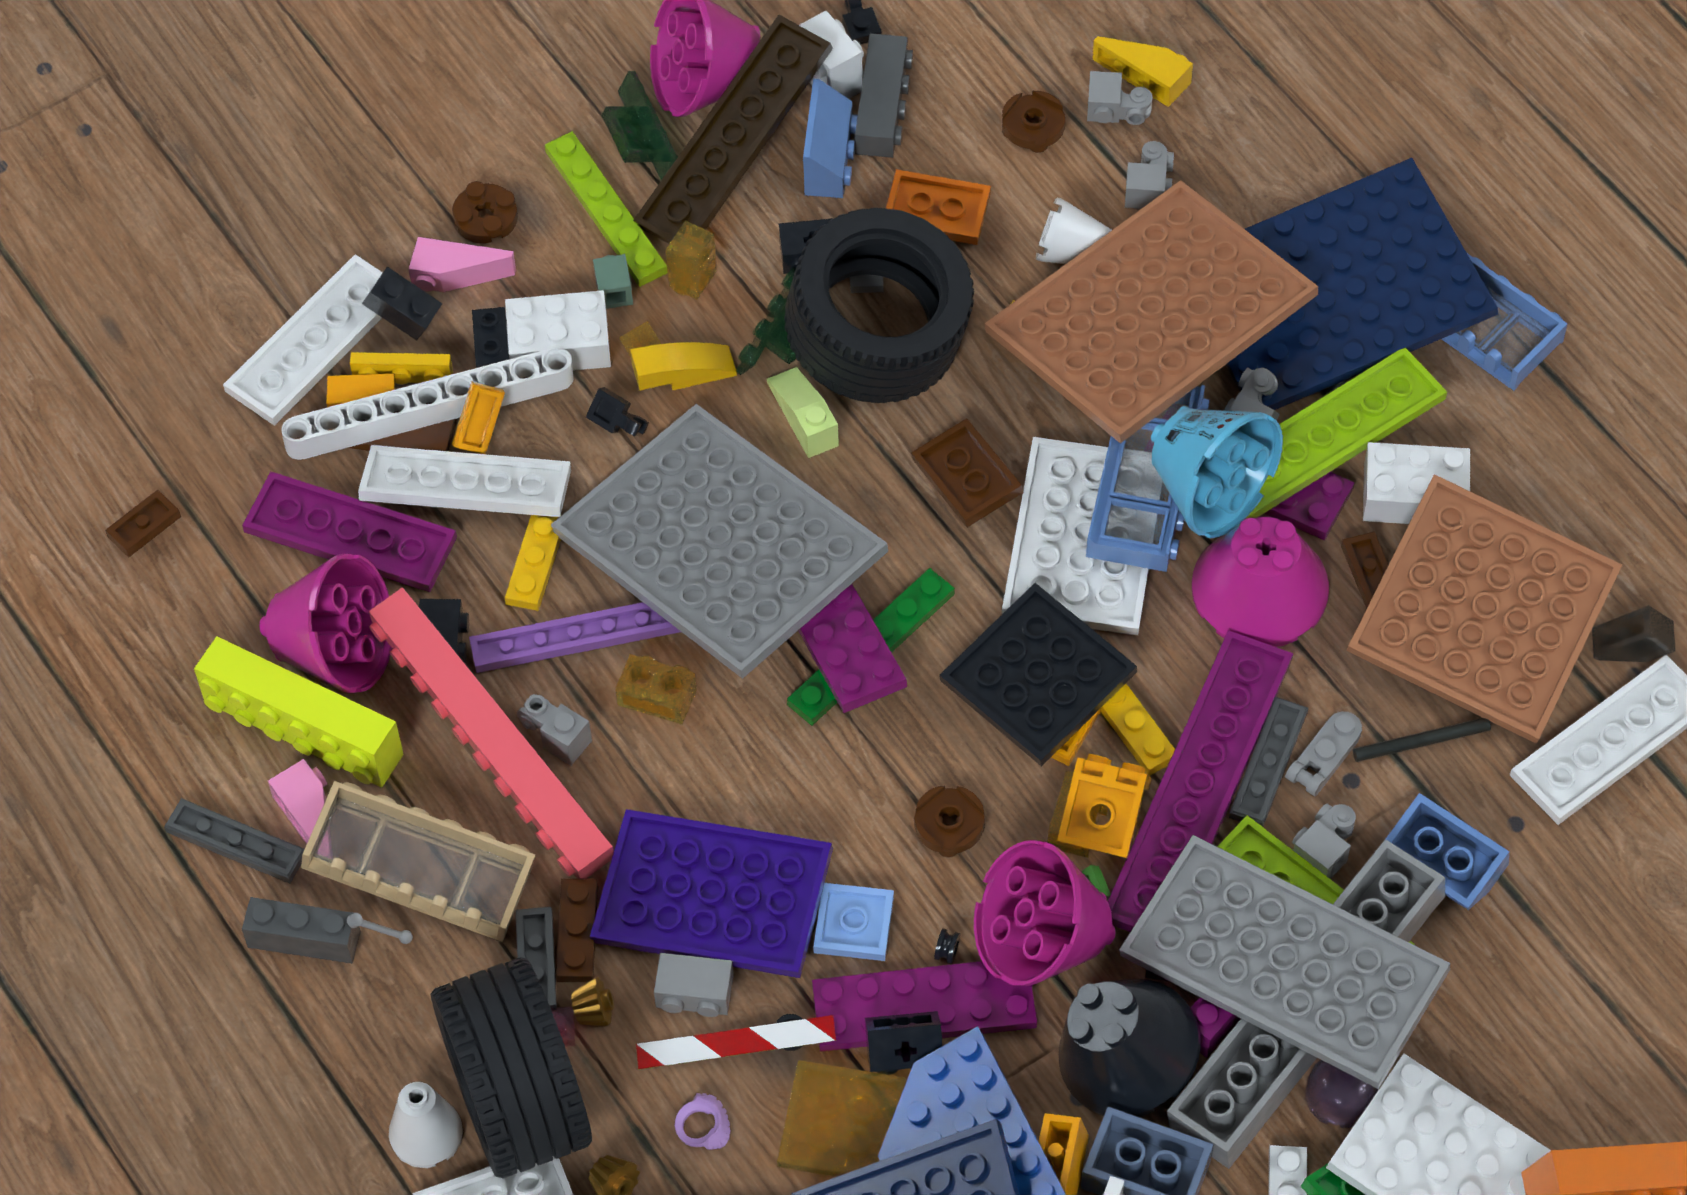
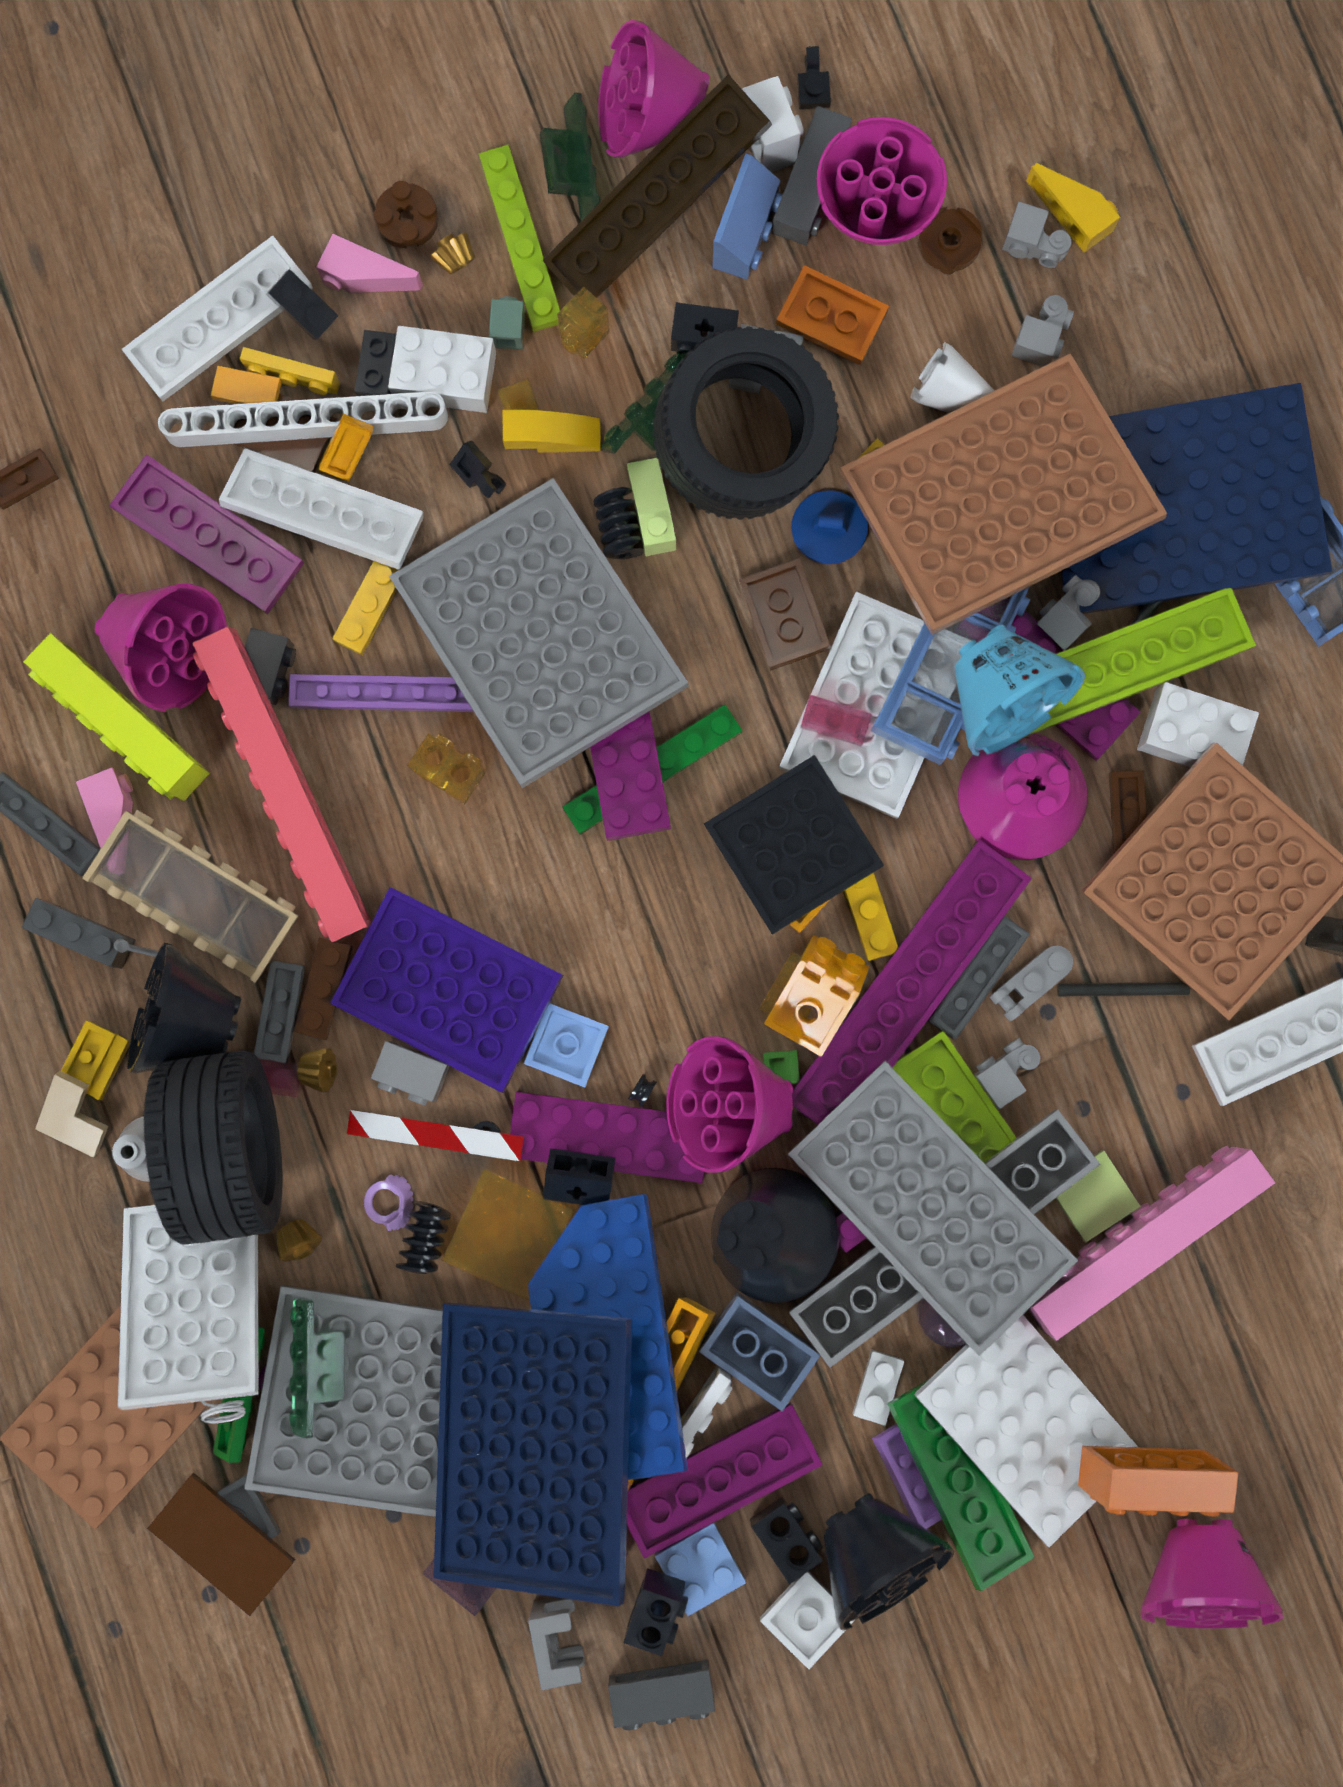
camera: 15 degrees right, 25 degrees up
light grey brick [517,694,592,766] -> none
reddish brown plate [914,786,985,857] -> none
medium blue slope [1386,793,1510,910] -> none
none -> tan tile [35,1071,108,1158]
none -> yellow plate [61,1020,130,1100]
none -> black cone [127,942,241,1074]
none -> black piece [396,1201,451,1274]
none -> pearl gold piece [431,232,475,275]
none -> black piece [593,487,644,559]
none -> blue shield [791,491,868,564]
none -> clear pink plate [800,695,872,747]
none -> dark pink cone [816,117,947,245]
none -> bright pink brick [1028,1146,1275,1341]
none -> yellowish green tile [1056,1150,1141,1242]

